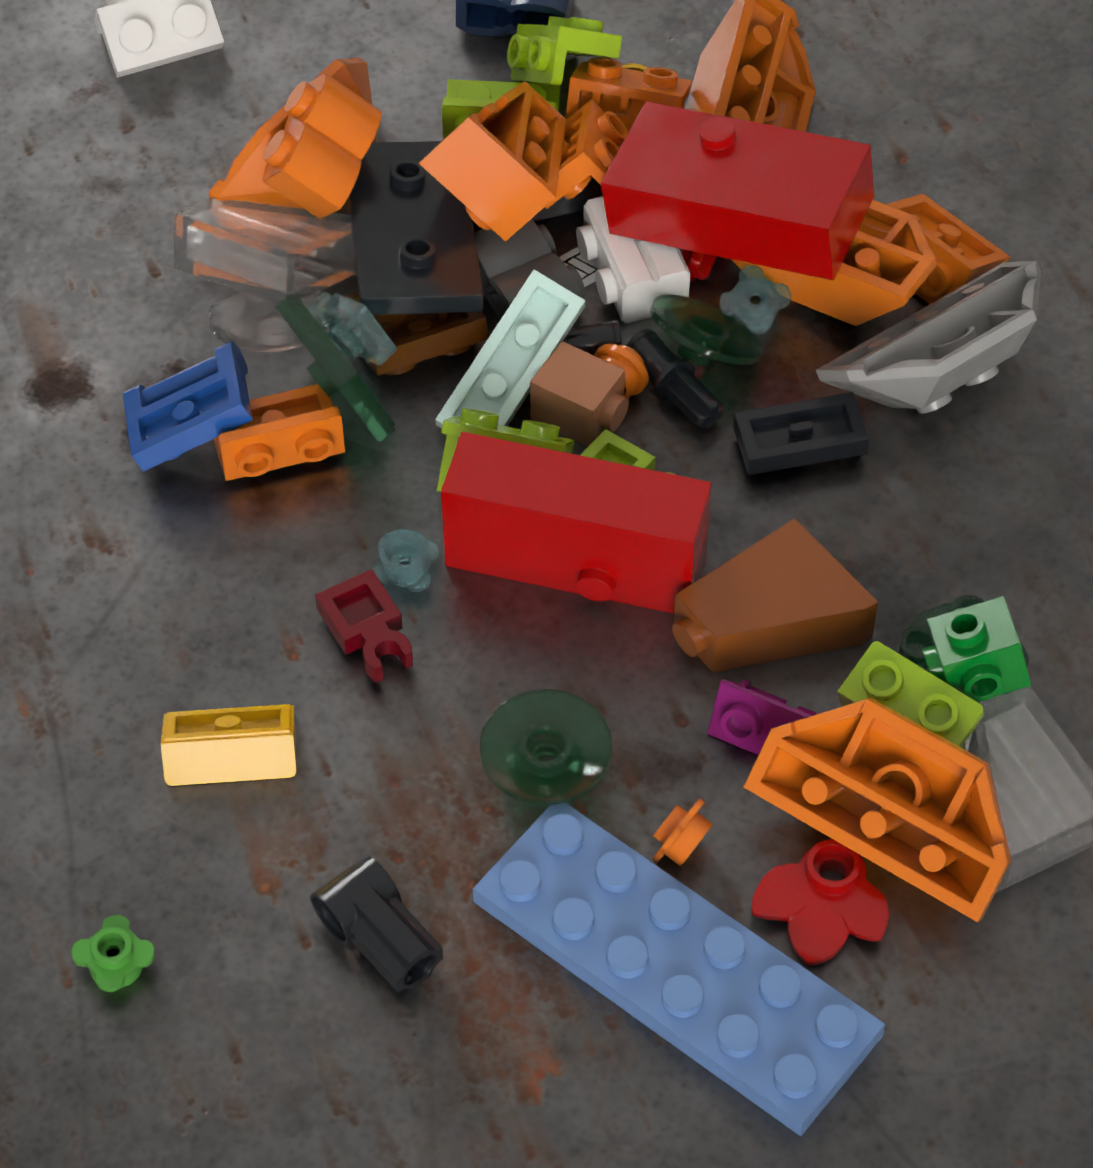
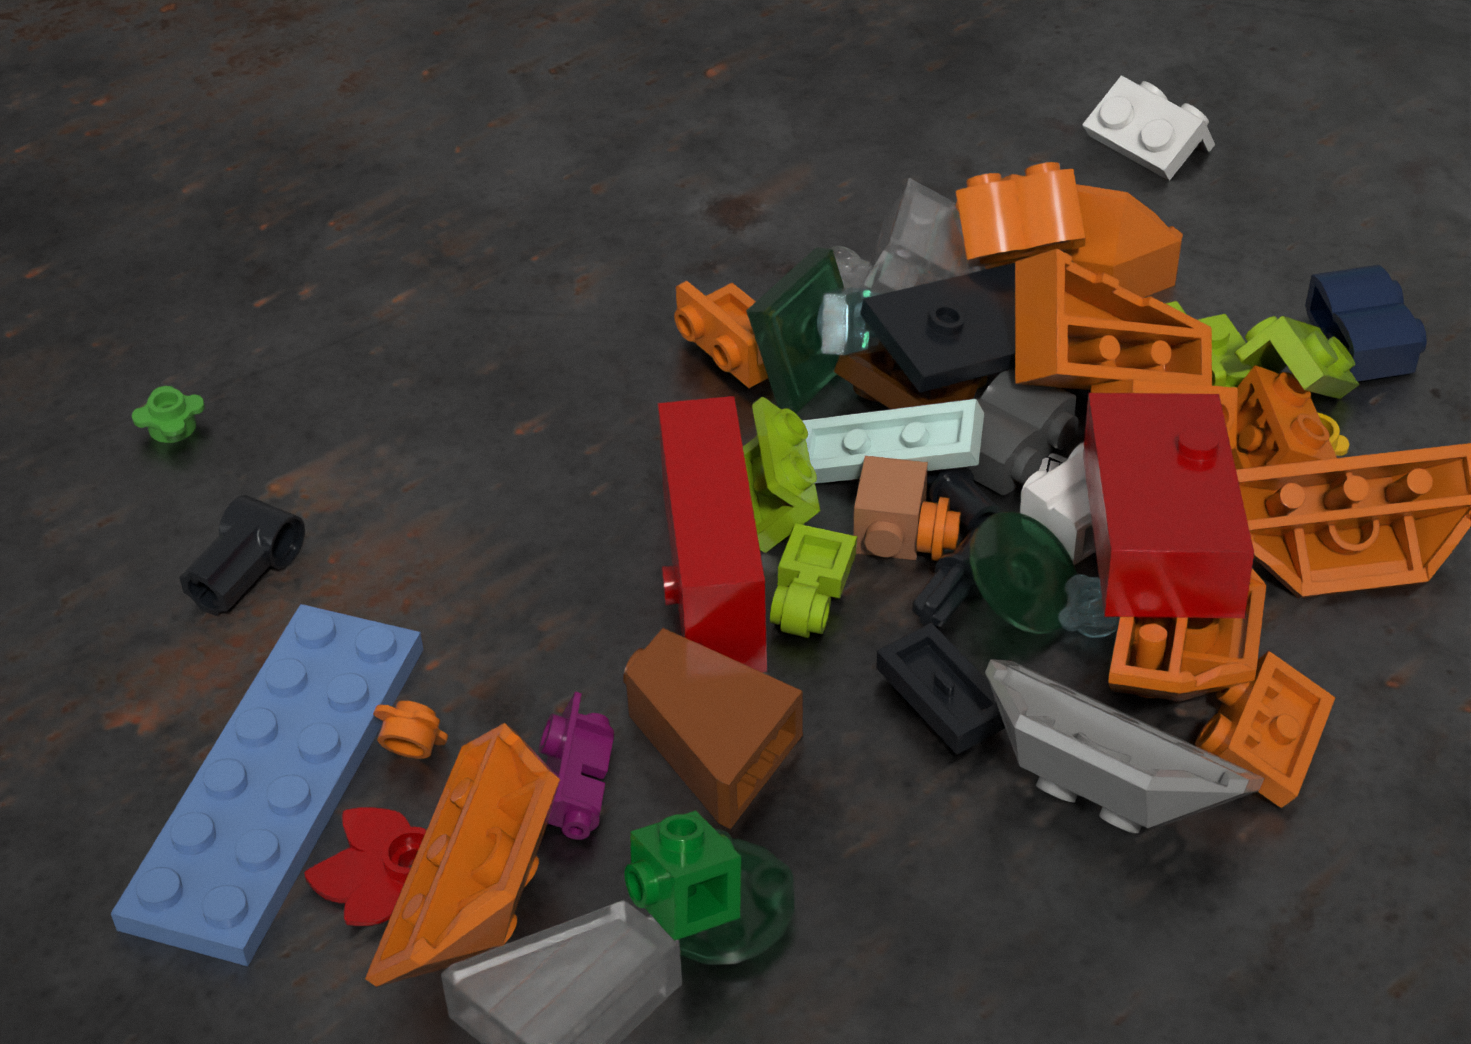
camera: 70 degrees right, 10 degrees down
blue plate [123,341,253,472] -> none
yellow slope [161,704,297,786] -> none
dark red plate [315,569,413,683] -> none
clear light blue plate [370,529,439,592] -> none
clear green dish [480,689,612,805] -> none
lime bracket [837,641,984,750] -> none

